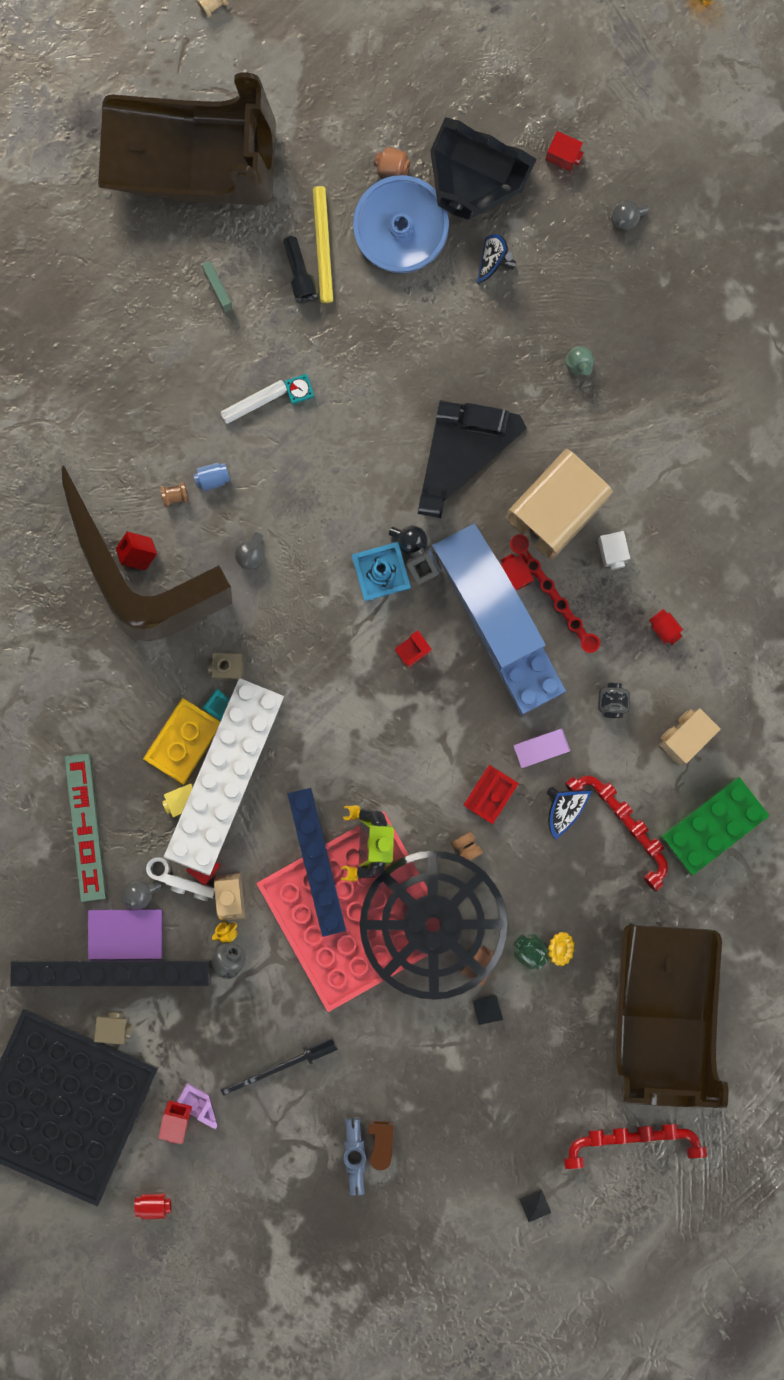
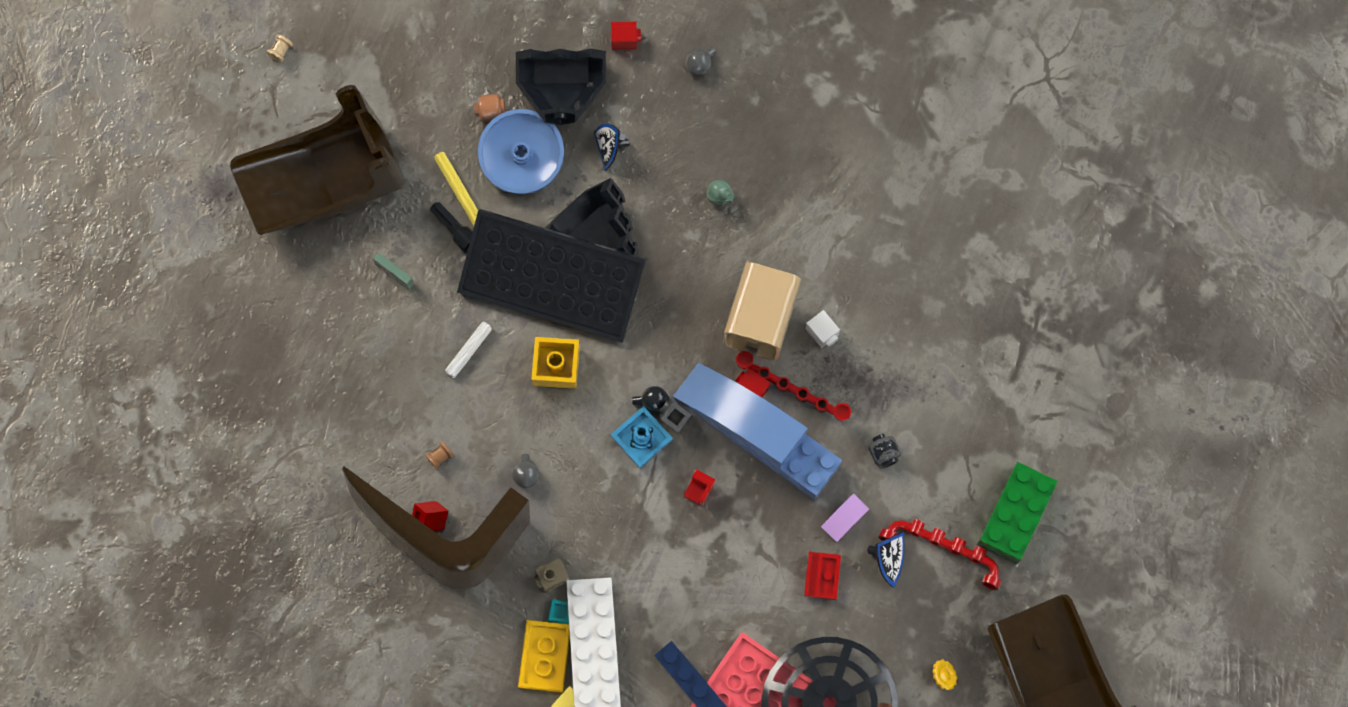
camera: 25 degrees left, 10 degrees down
medium blue brick [193,462,230,492] -> none
tile [284,373,315,405] -> none
torso [341,805,394,882] -> none
black panel [417,400,527,519] -> none
medium nougat wheel [451,831,484,860] -> none
clear green head [514,933,550,970] -> none
red brick [649,609,684,645] -> none
tan brick [659,708,721,766] -> none
none -> black plate [457,209,647,343]
none -> yellow brick [531,337,580,389]
none -> black panel [545,178,639,256]

